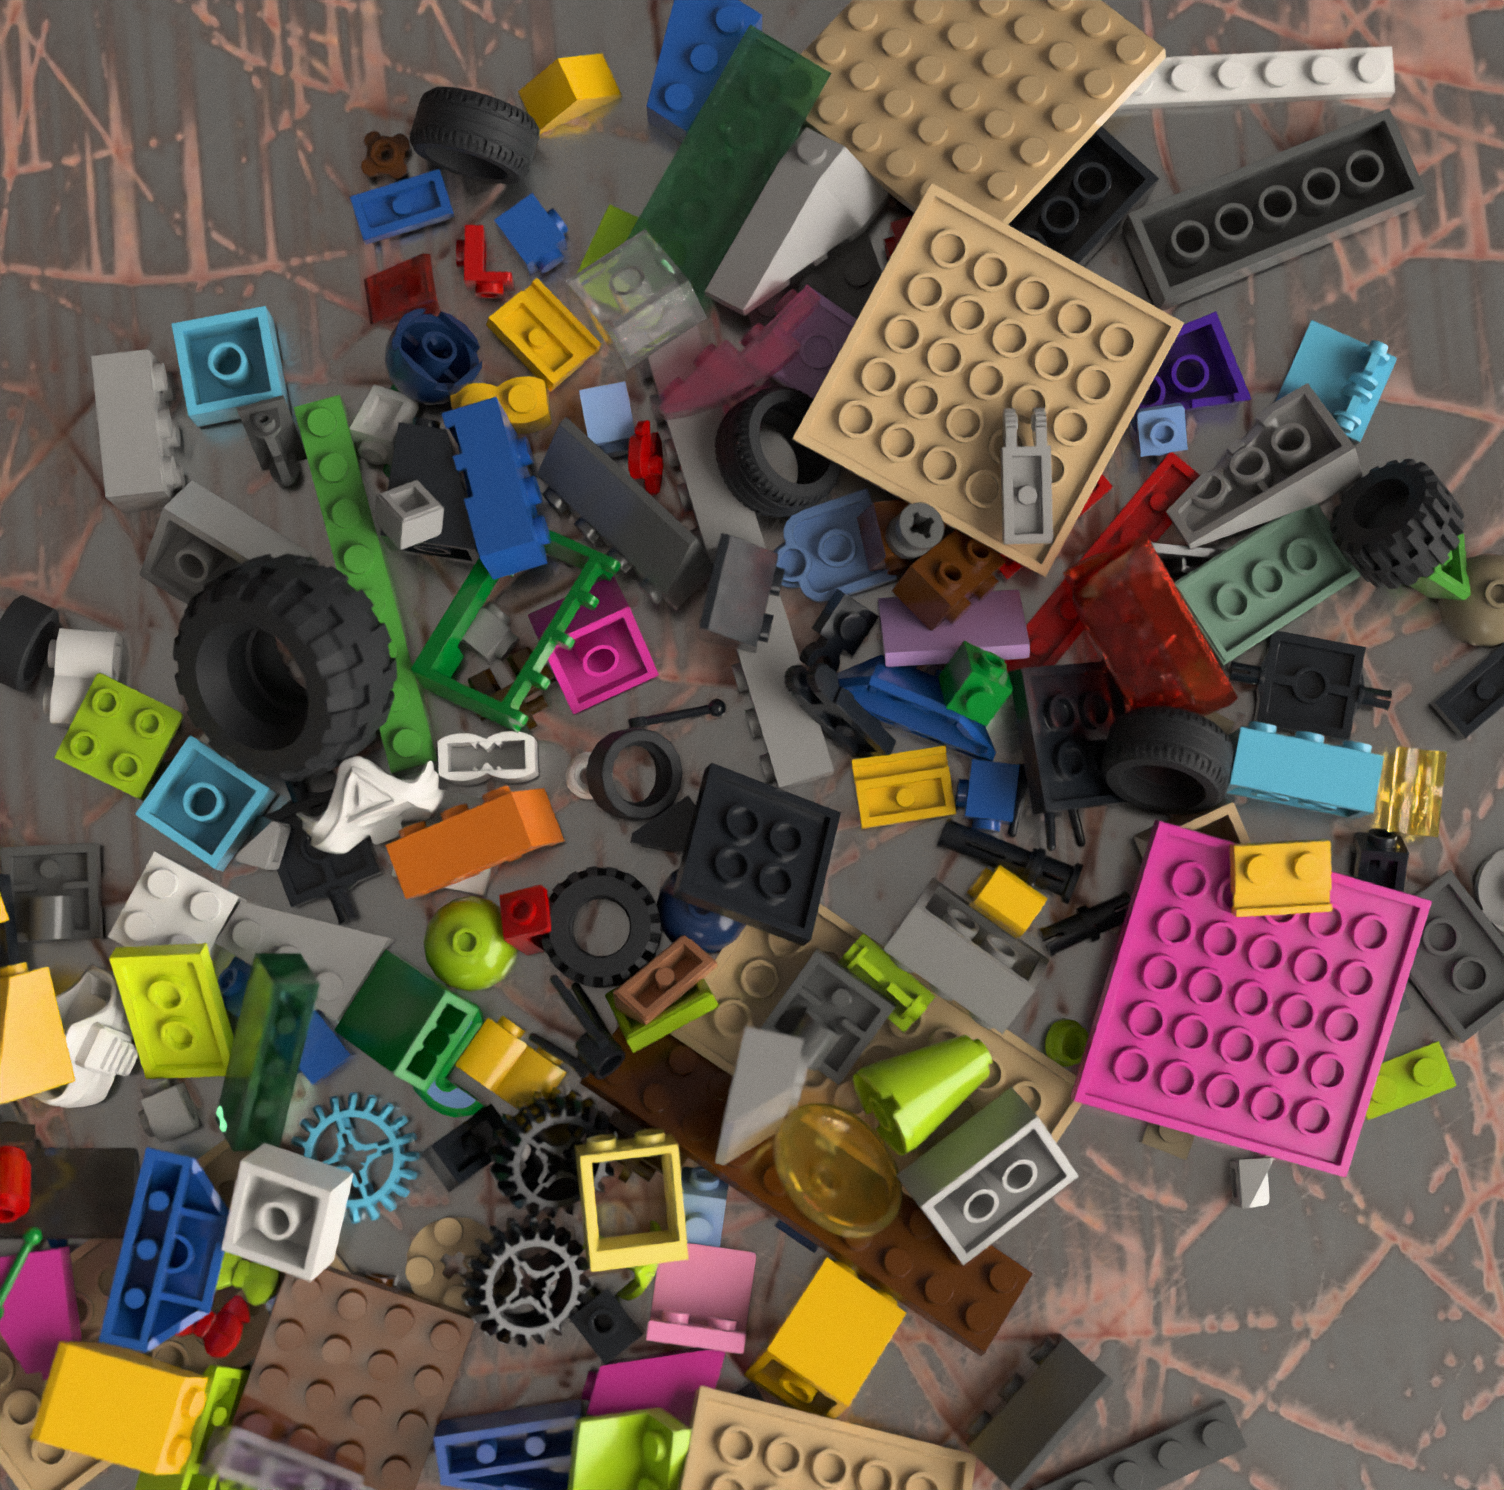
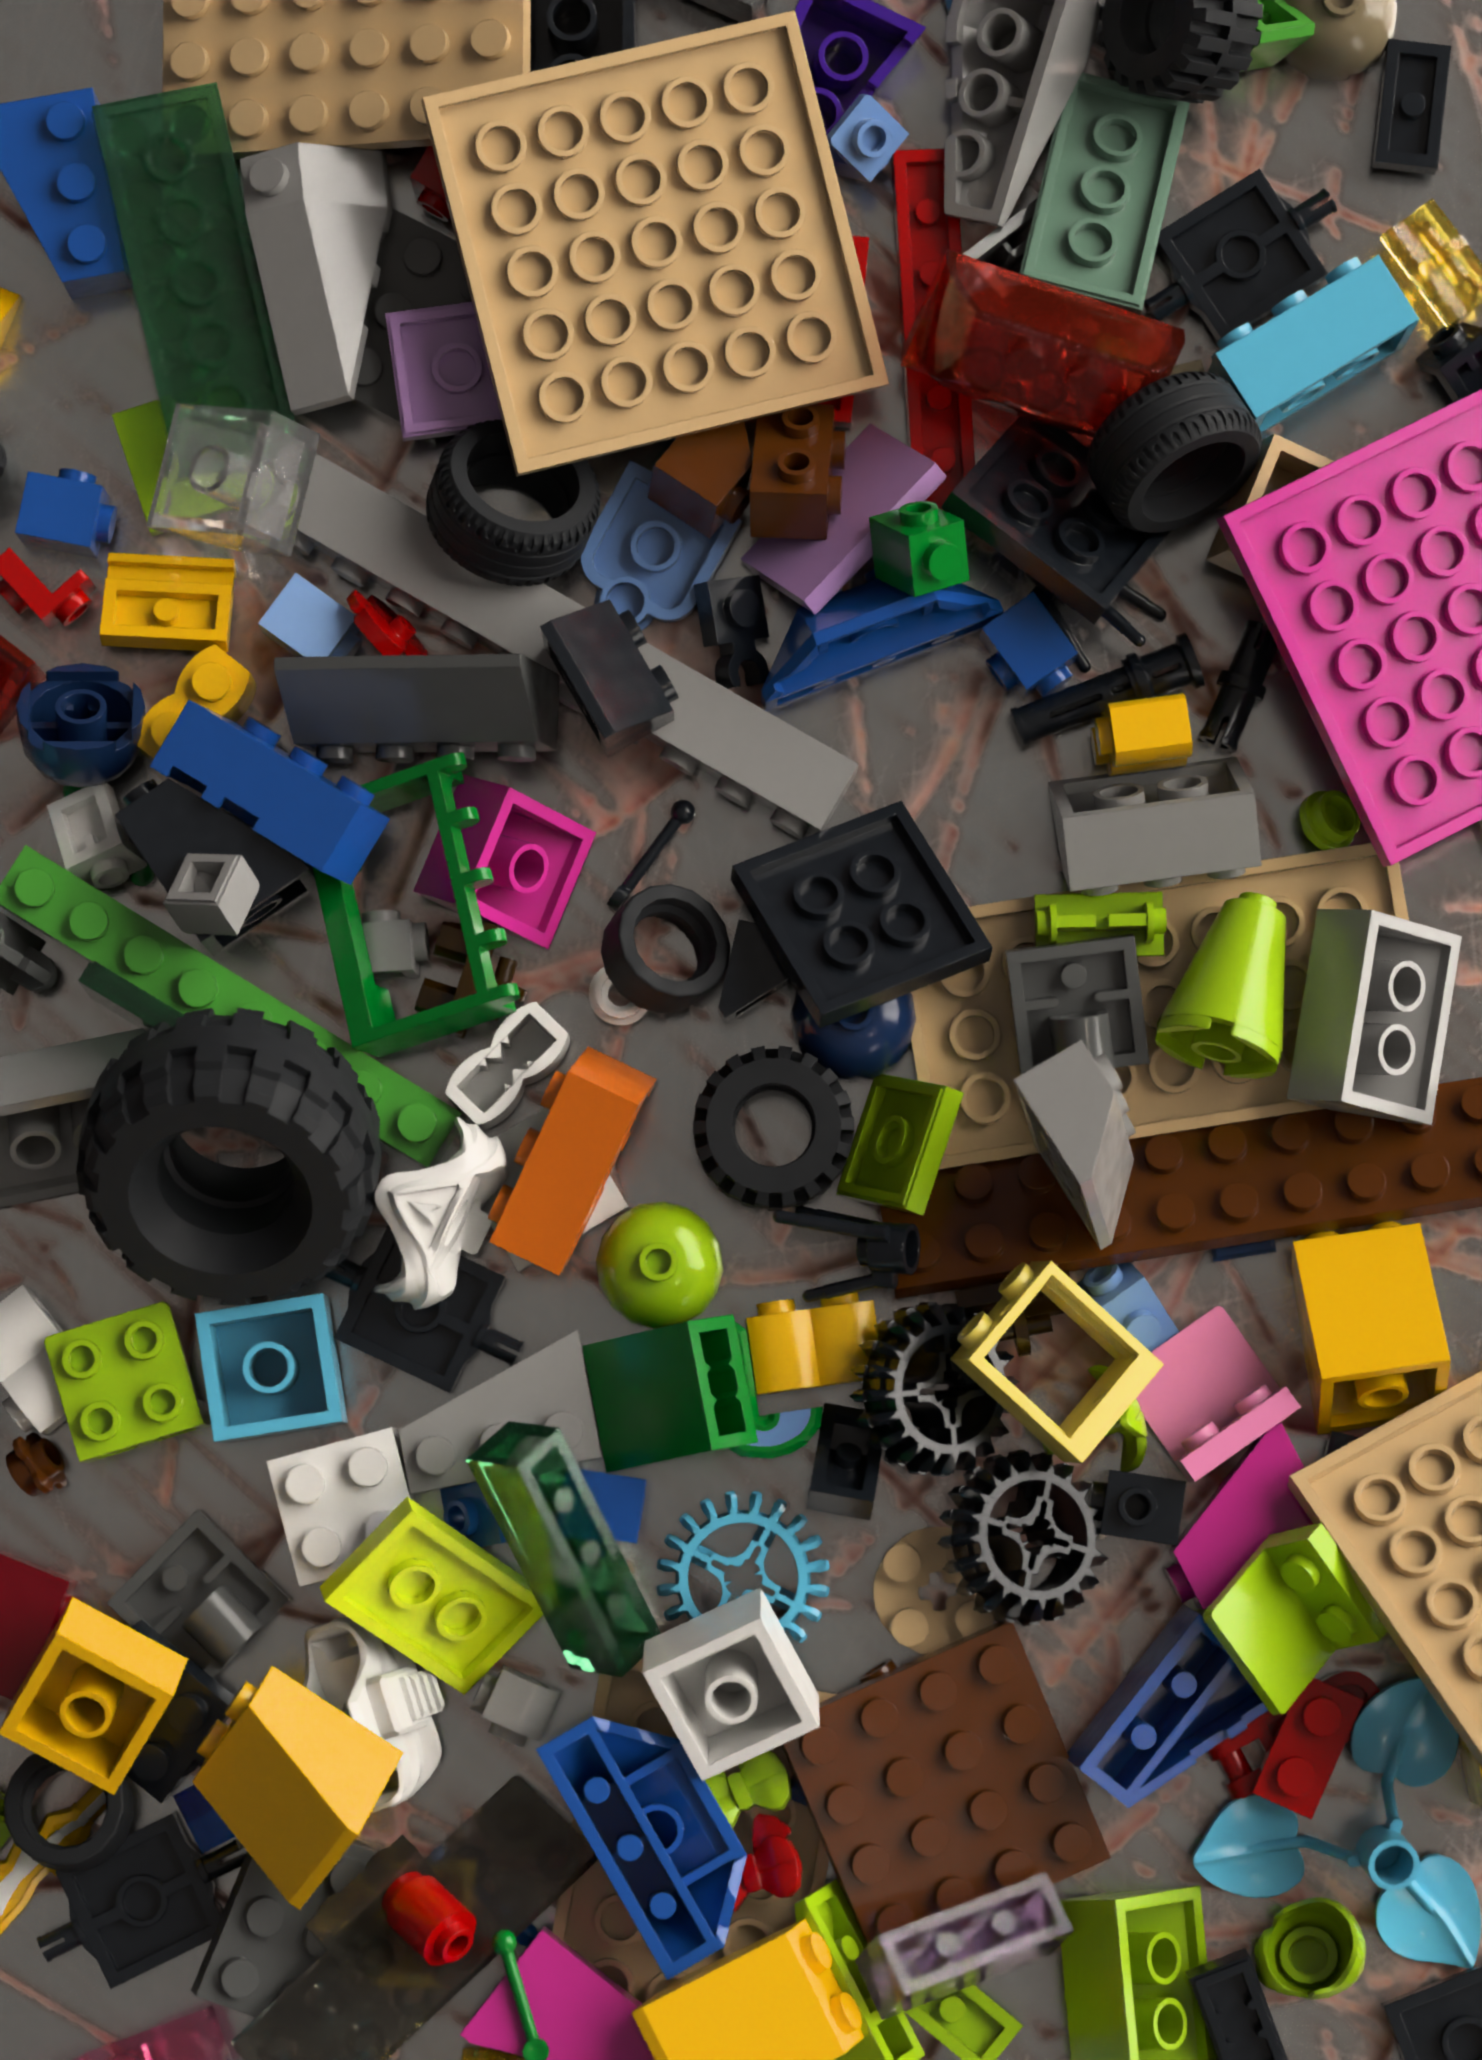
camera: 40 degrees left, 0 degrees up
light grey slope [233,816,291,870] -> none
red bracket [499,885,552,956] -> none
nougat slope [613,935,718,1025] -> none
clear pink slope [659,284,821,421] -> none
clear yellow dish [774,1103,902,1238] -> none
black hinge [784,663,896,758] -> none
yellow plate [851,745,957,829] -> none
dark grey wheel [886,502,944,560] -> none
light grey hinge [1000,408,1053,545] -> none
yellow plate [1229,839,1332,917] -> none
none -> reddish brown plate [6,1432,67,1497]
none -> clear green tile [78,961,184,1031]

